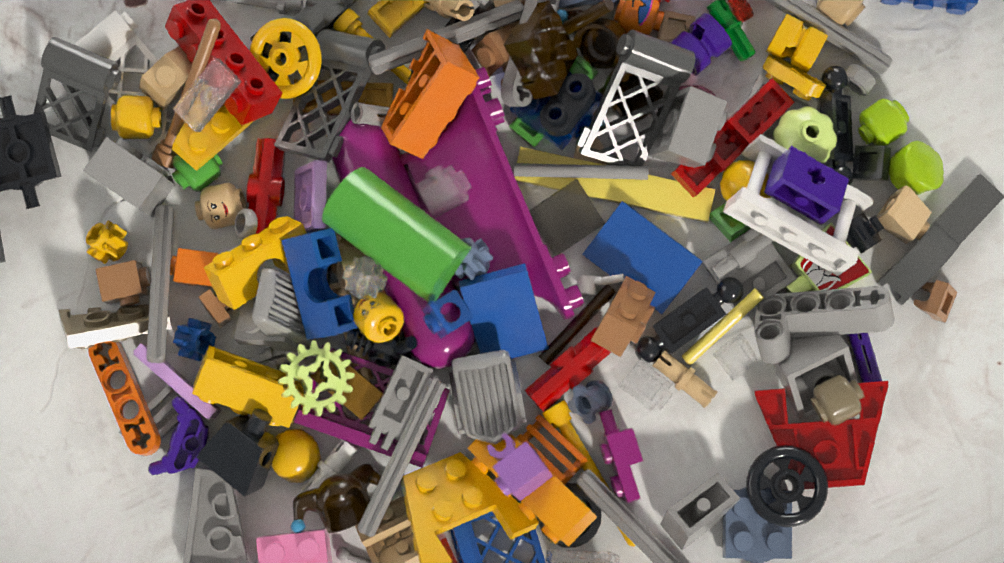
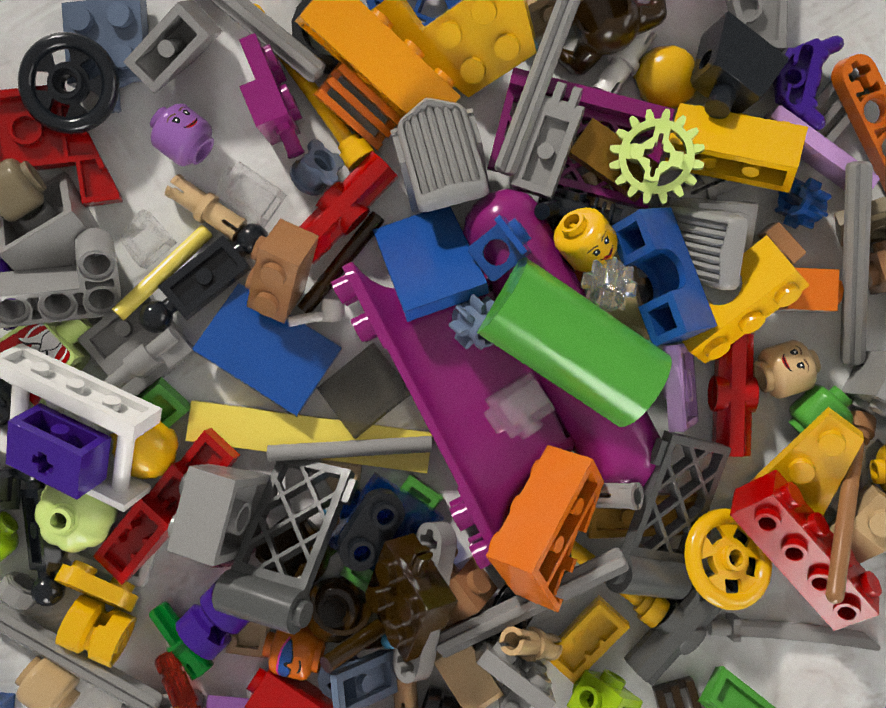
camera: 175 degrees right, 5 degrees up
clear plate [173,57,242,133] -> none
light grey piece [234,208,258,239] -> none
medium lavender brick [487,433,553,501] -> none
none -> medium lavender head [150,104,214,166]

